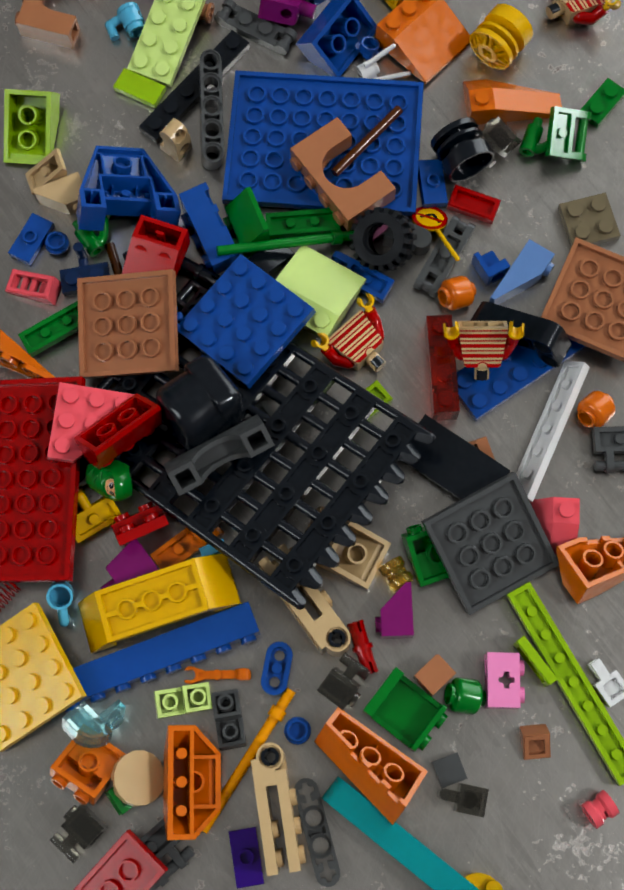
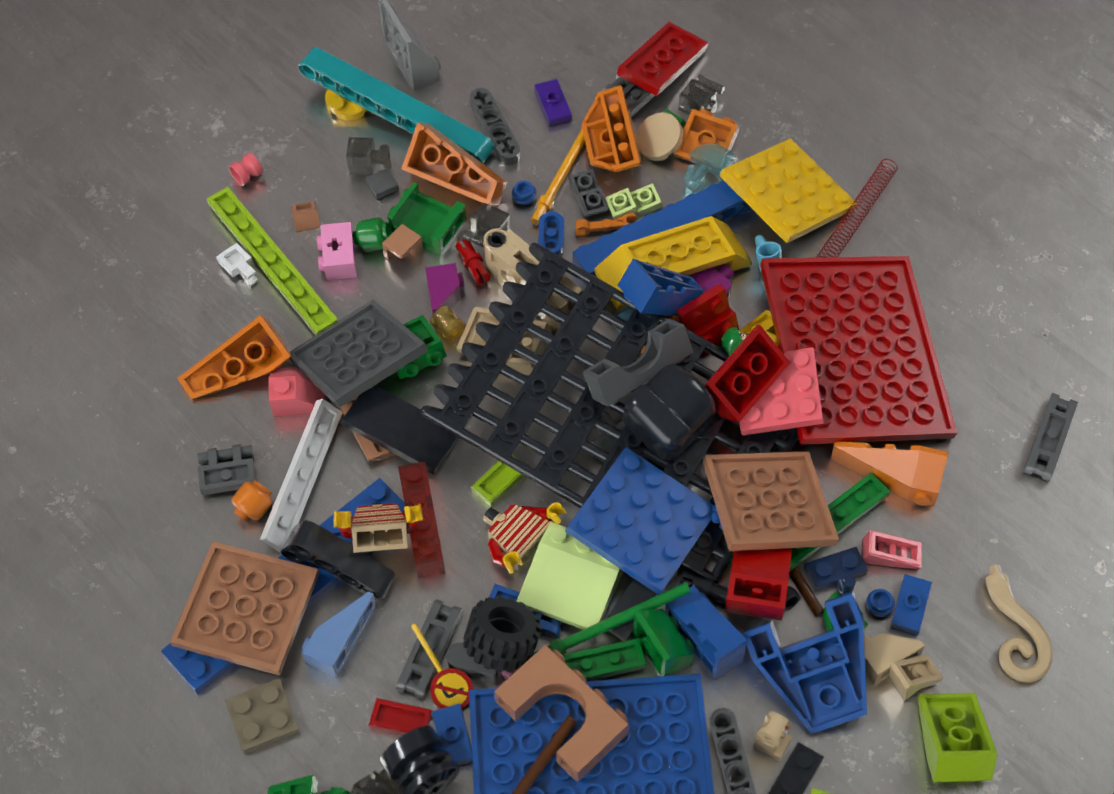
camera: 170 degrees right, 15 degrees down
tan hinge [251,742,307,876] -> none
orange head [438,276,476,311] -> none
blue panel [471,251,510,287] -> none
lime tile [513,635,558,687] -> none
none -> blue wedge [618,259,704,316]

